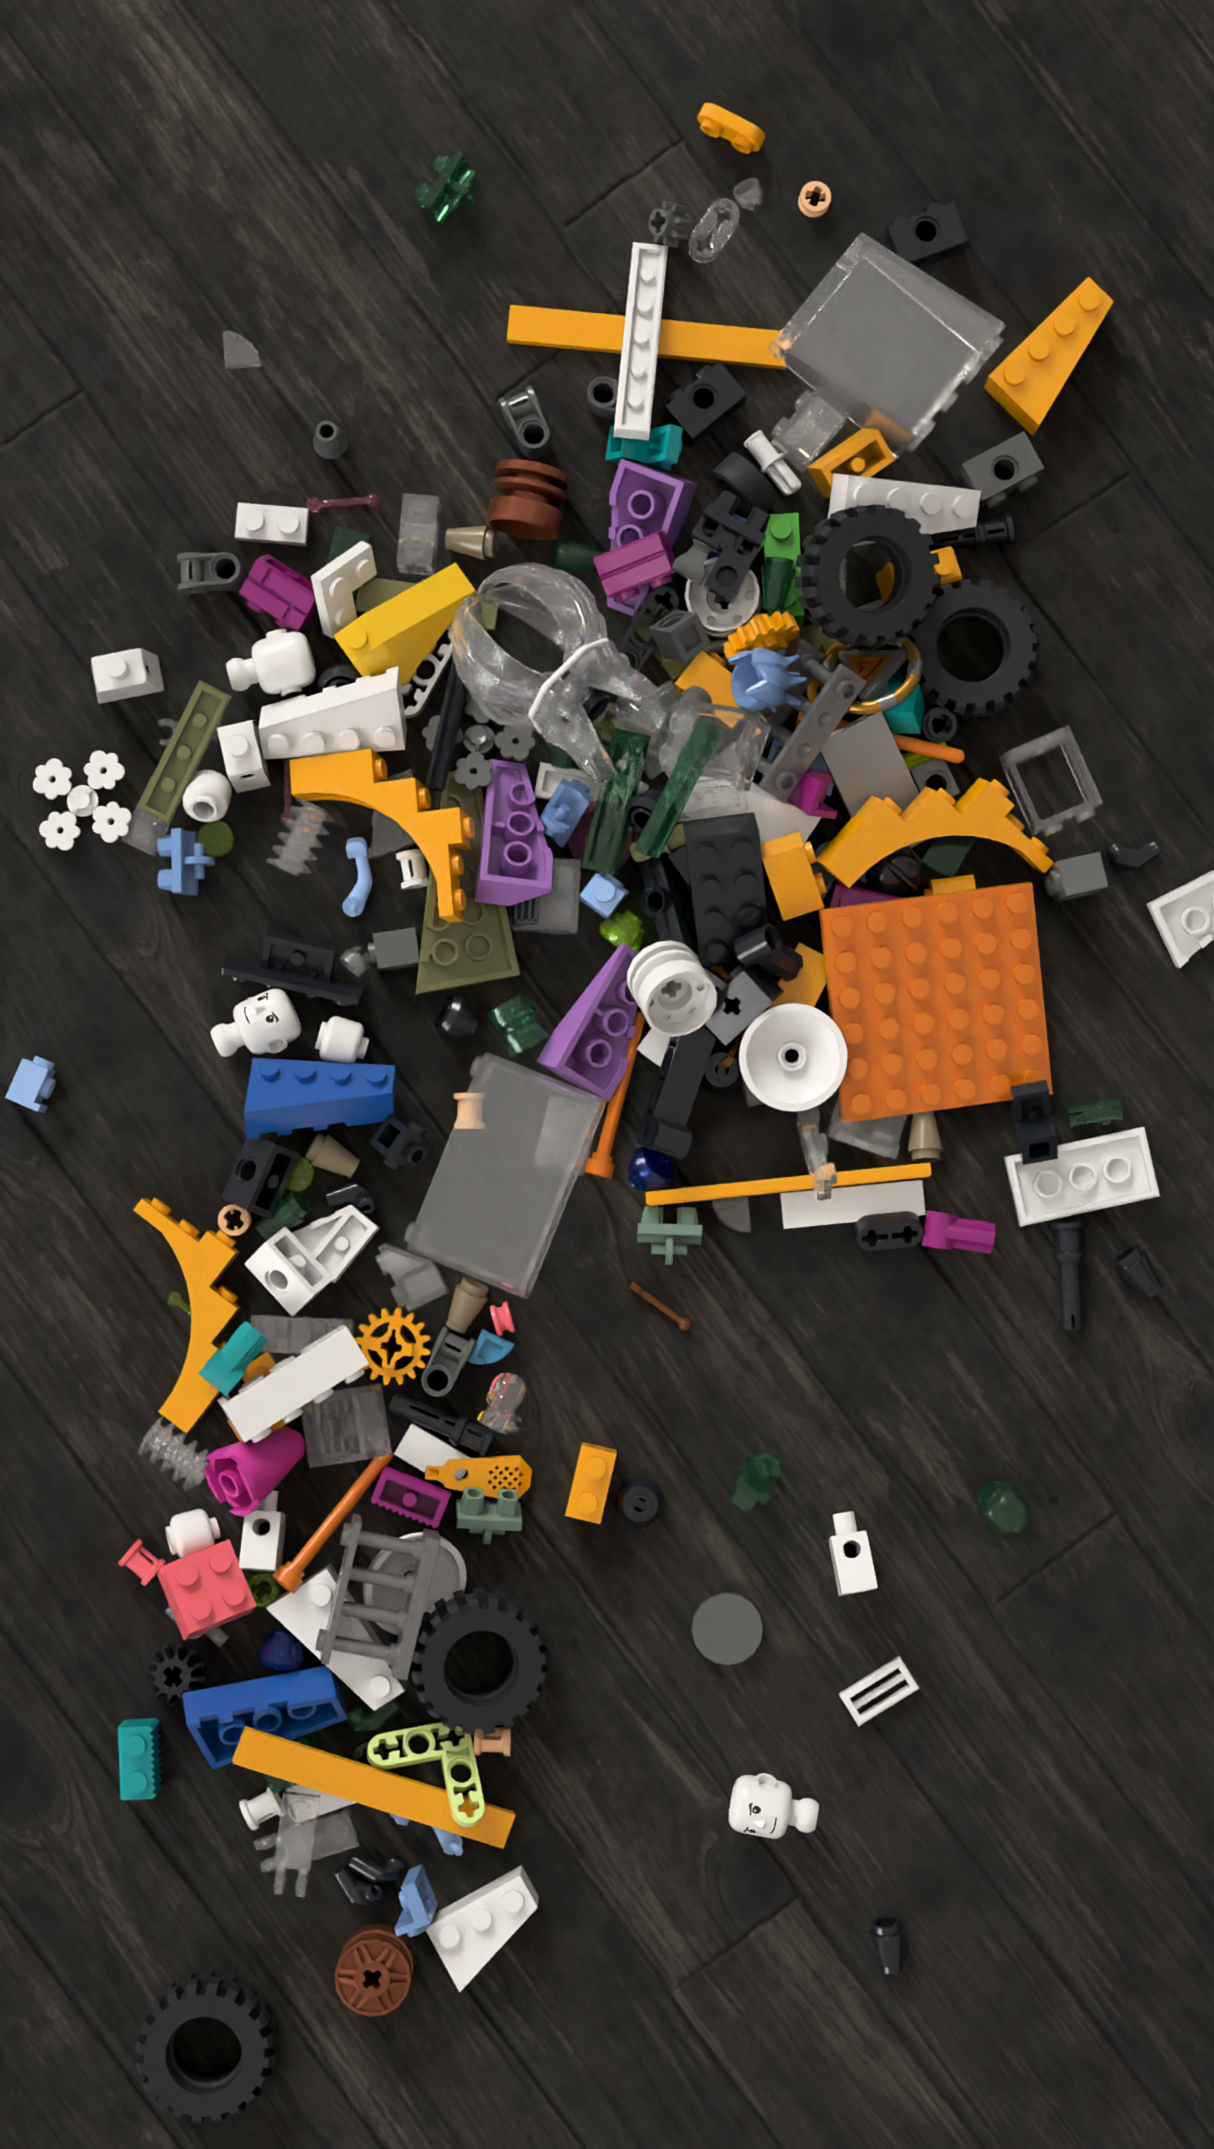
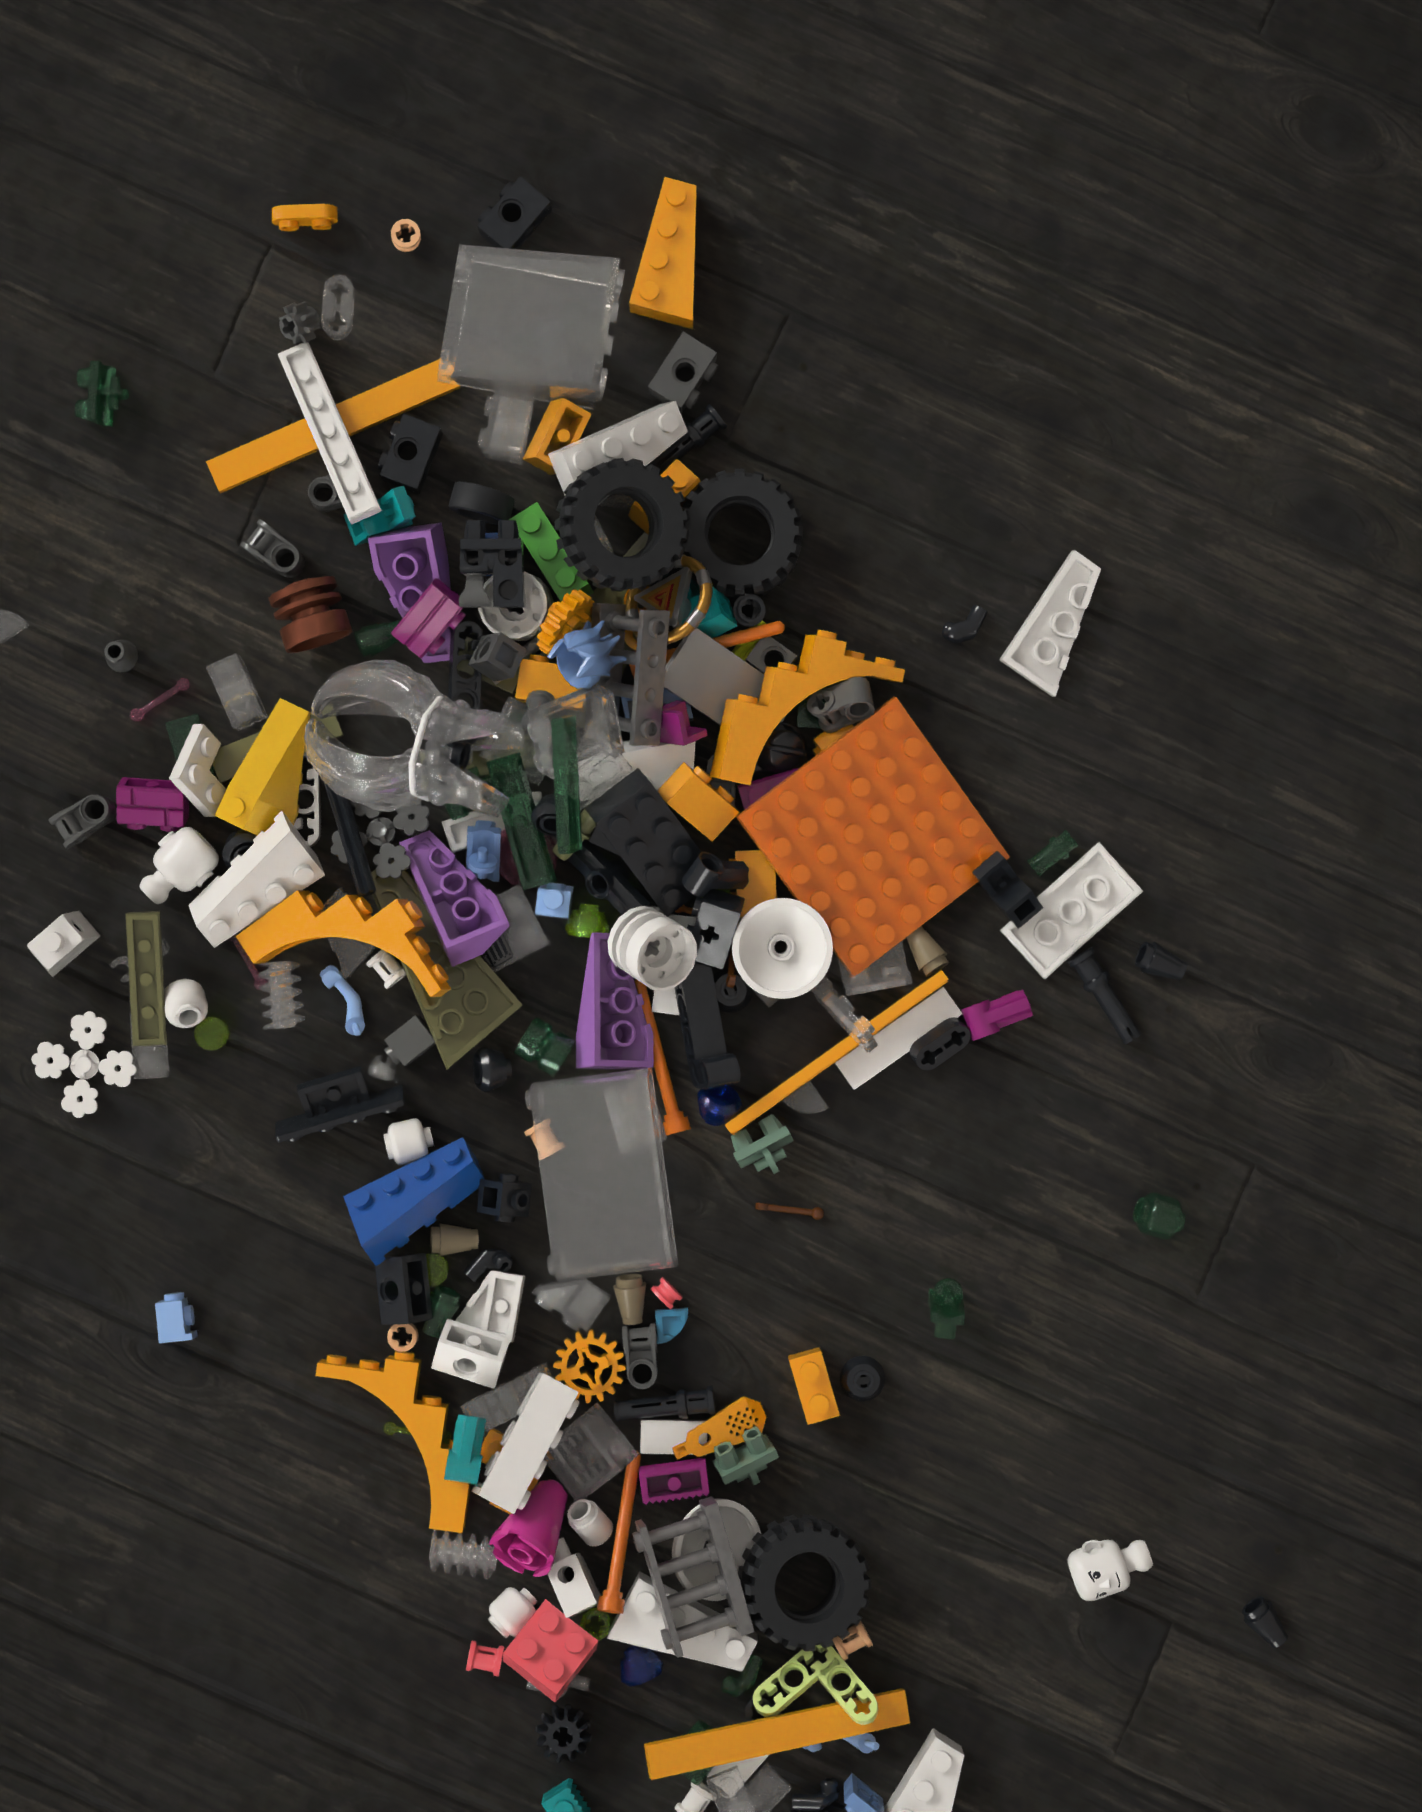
camera: 30 degrees left, 0 degrees up
medium blue hips [157,828,215,896] -> none
blue wedge [182,1666,348,1770] -> none
white piece [210,988,301,1057] -> none
white torso [217,720,271,793] -> none
white plate [235,503,309,546] -> none
dark tan cone [445,525,499,561] -> none
clear animal [477,1372,526,1435] -> none
dark grey tile [691,1592,763,1665] -> none
clear hinge [733,178,764,210] -> none
white axle [743,430,801,497] -> none
clear green cone [761,557,797,612] -> none
white torso [829,1511,878,1596] -> none
white tile [839,1656,919,1726] -> none
clear window [999,725,1103,837] -> none
dark grey brick [1044,852,1108,903] -> none
none -> white brick [567,1499,613,1546]
none -> dark grey piece [807,677,875,733]

